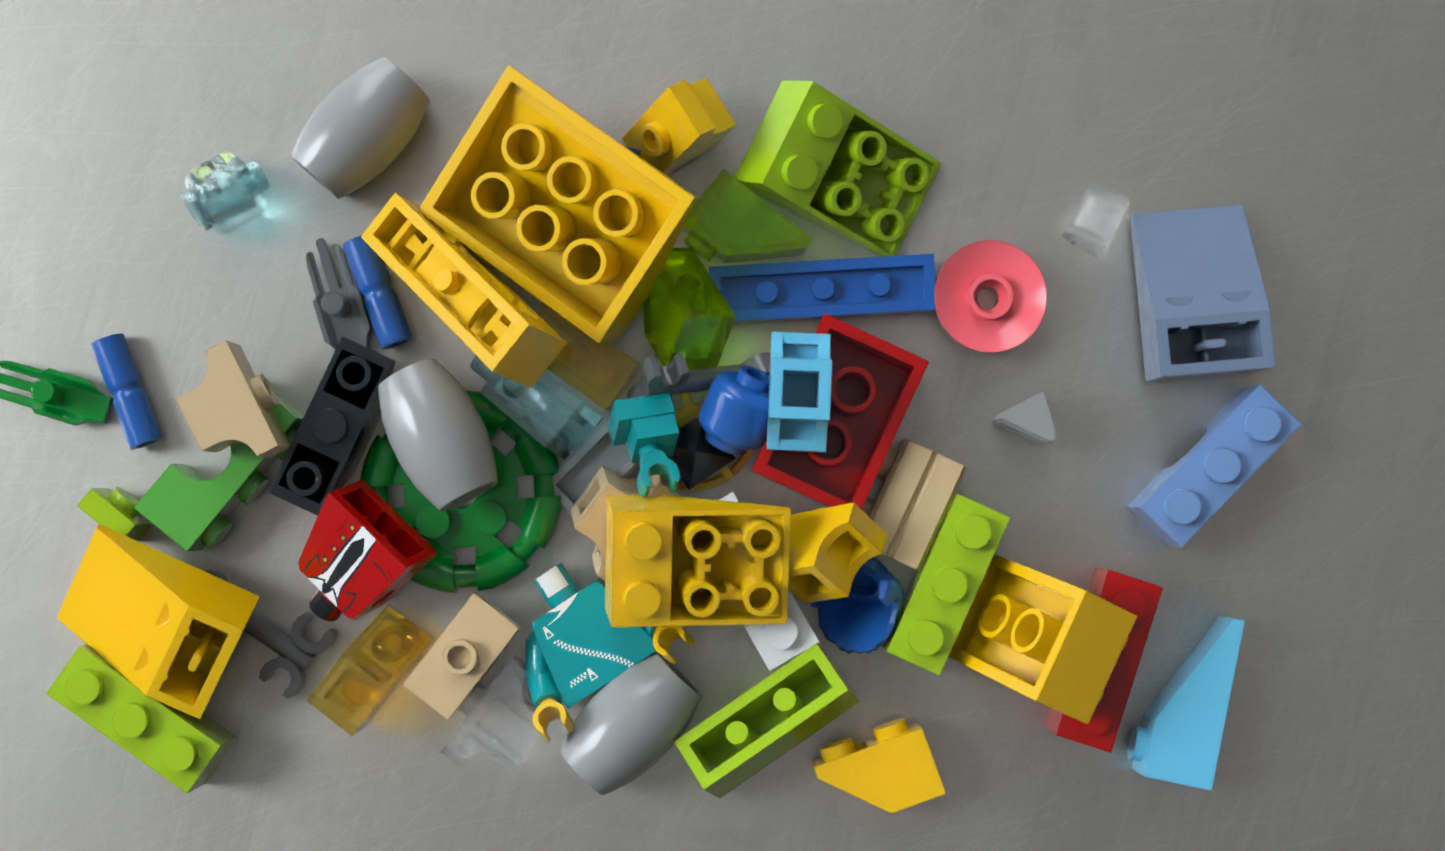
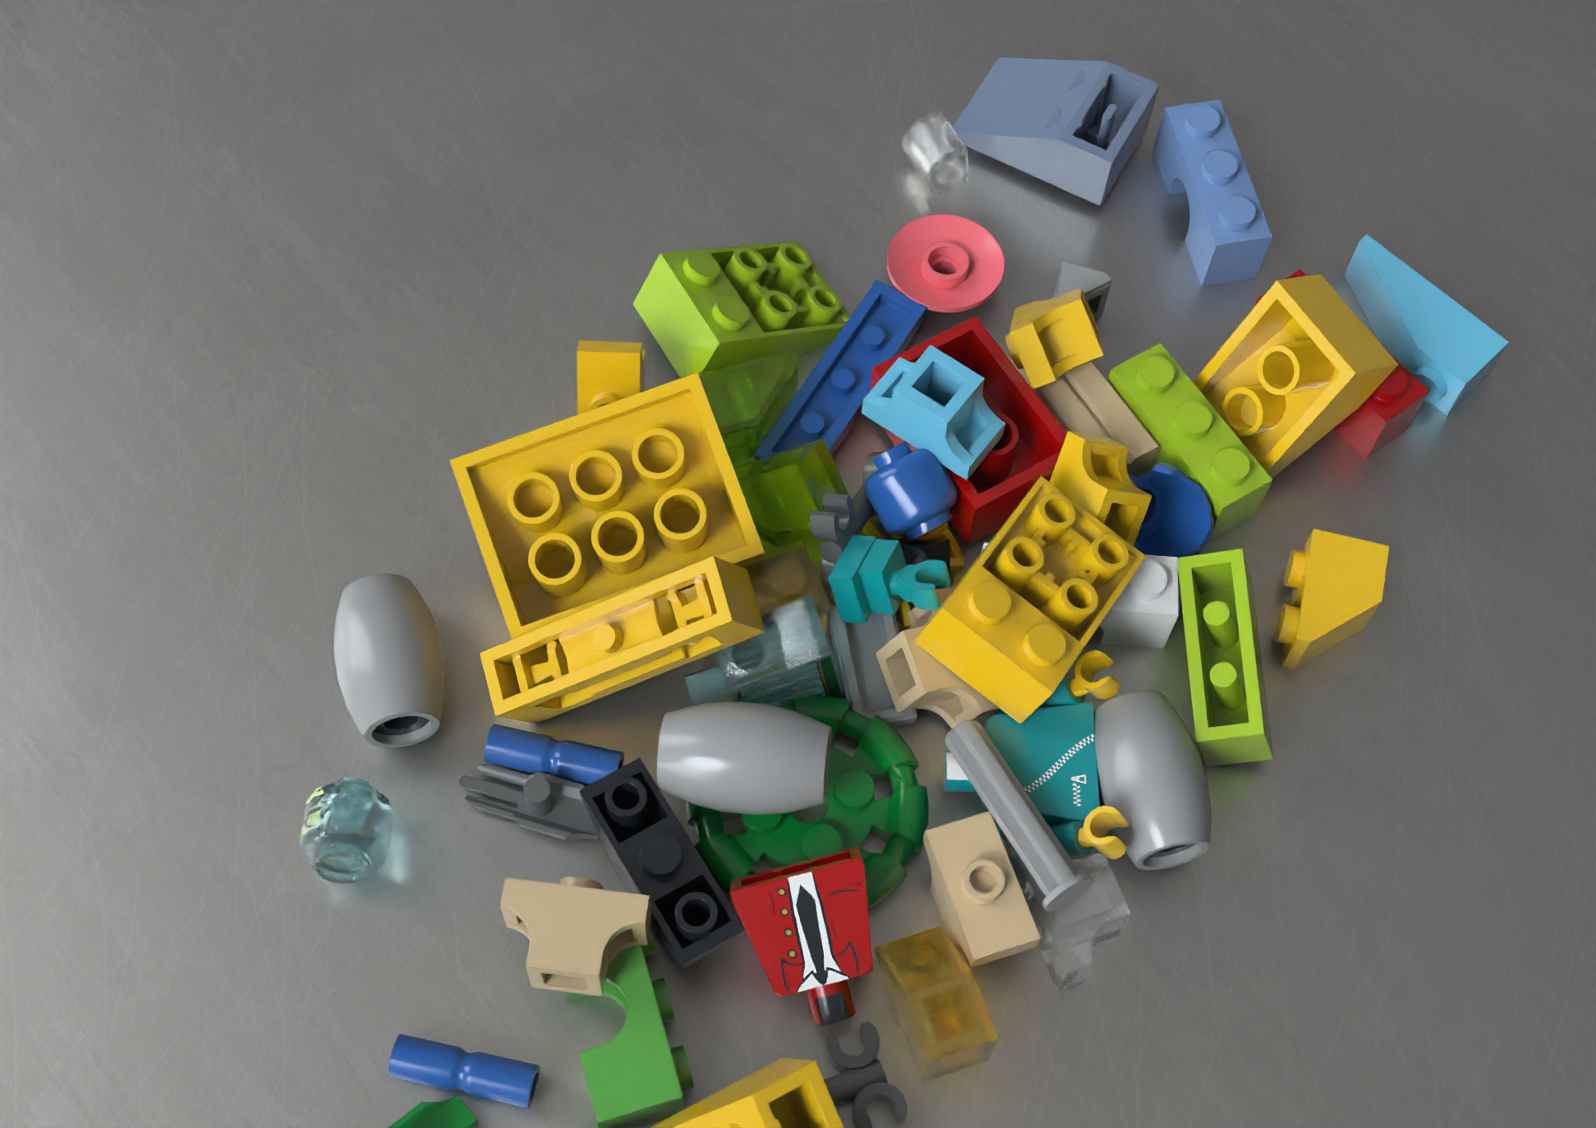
camera: 60 degrees left, 25 degrees down
none -> light grey axle [945,720,1094,912]
none -> yellow brick [1005,287,1104,389]

